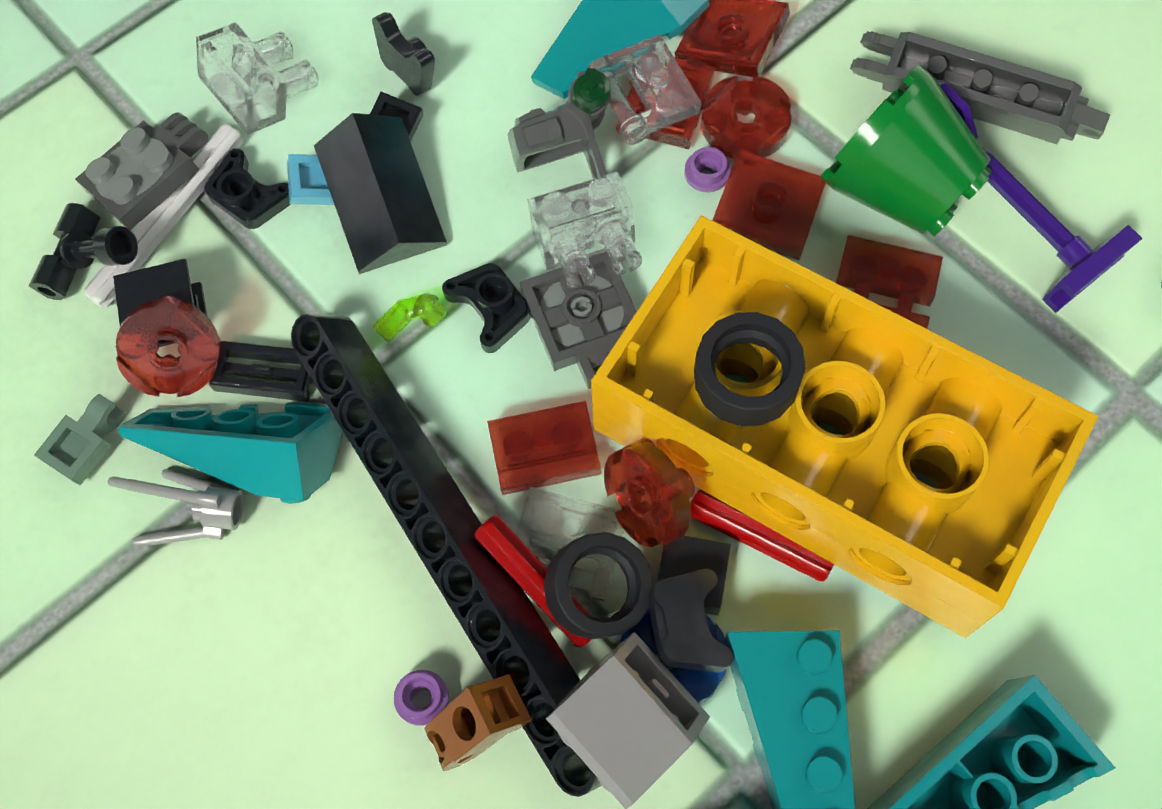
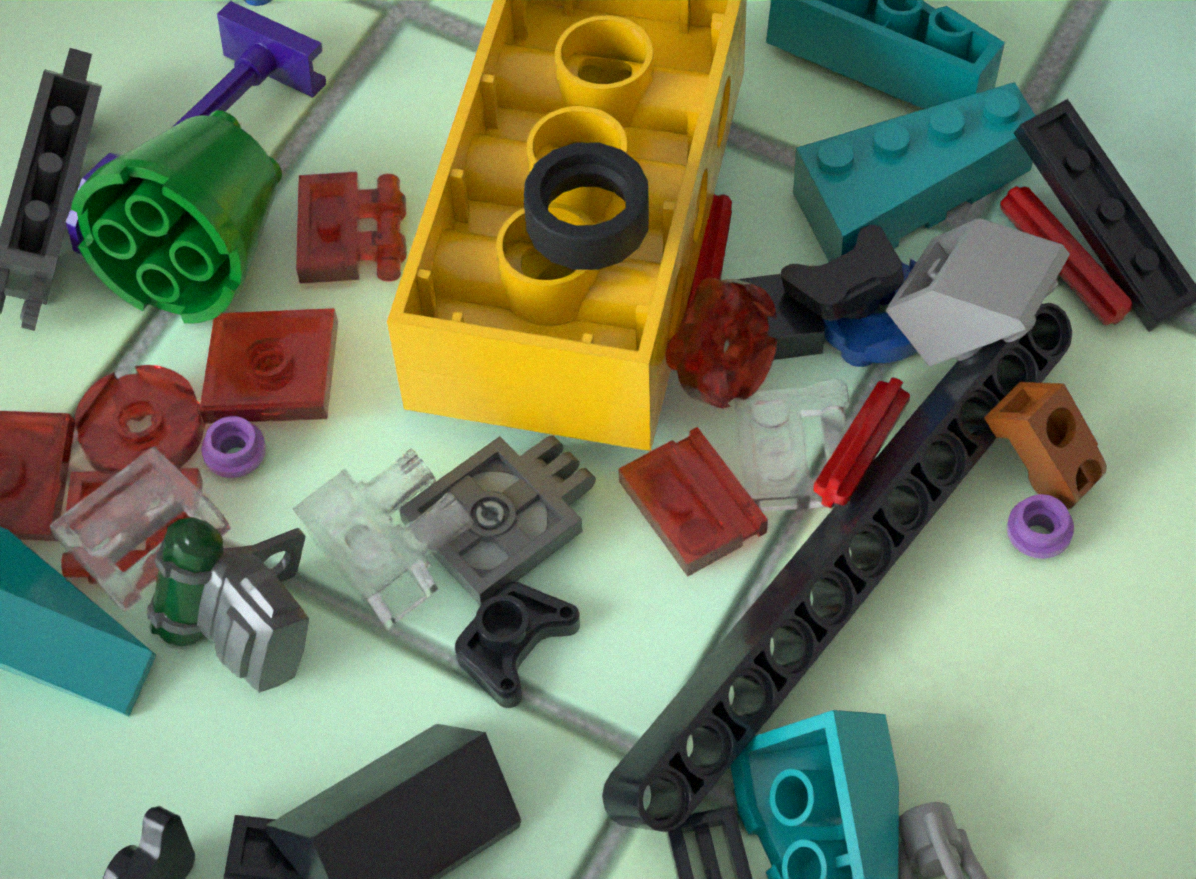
camera: 110 degrees left, 10 degrees down
clear neon green arm [373,293,446,342] -> none
black tyre [543,532,654,640] -> none

